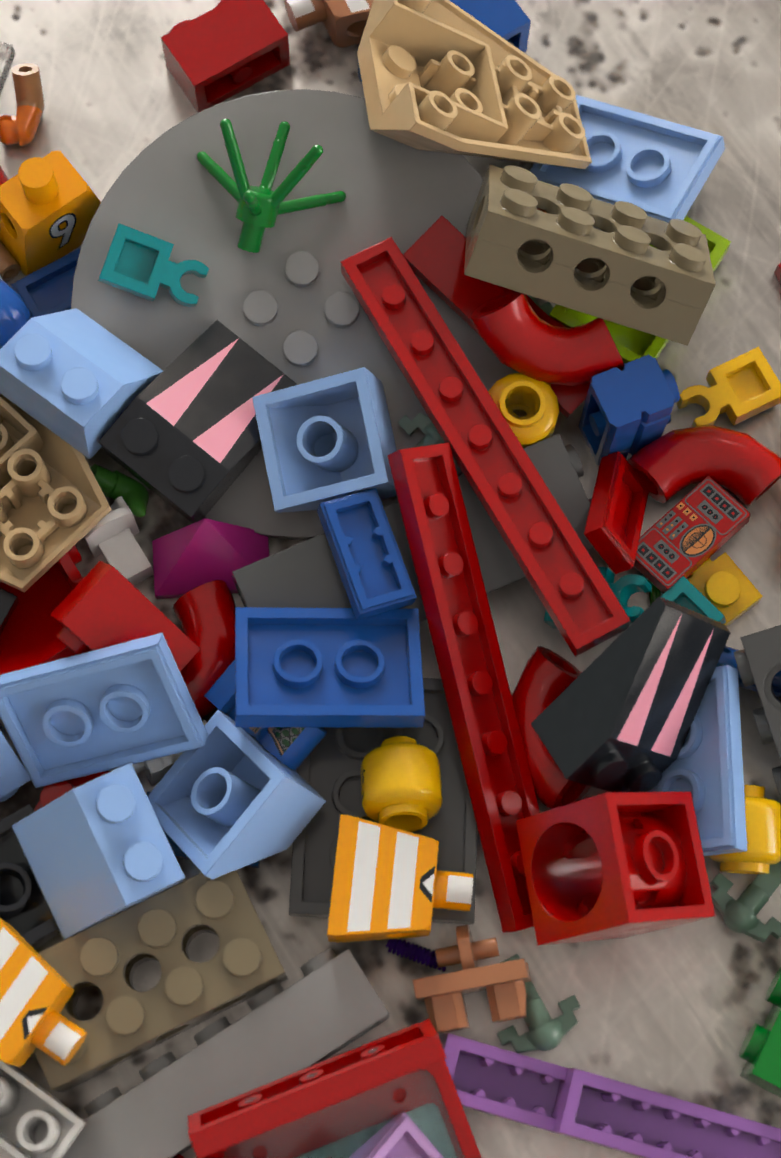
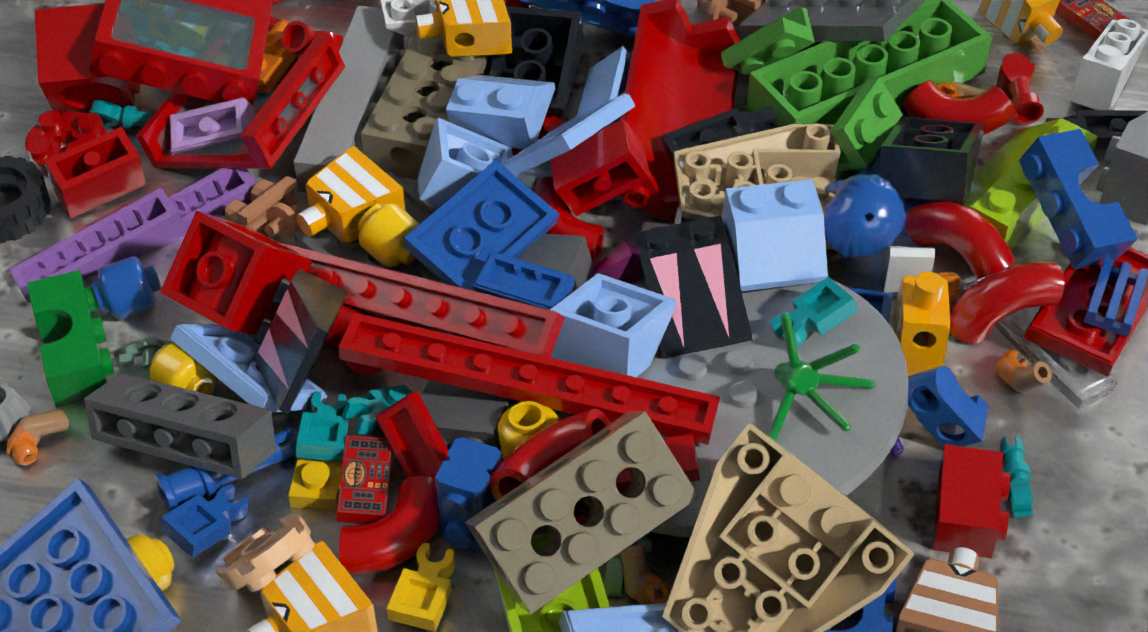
camera: 135 degrees right, 25 degrees down
none -> blue head [92,256,162,320]
none -> blue leg [908,366,989,448]
none -> teal piece [1000,435,1033,517]

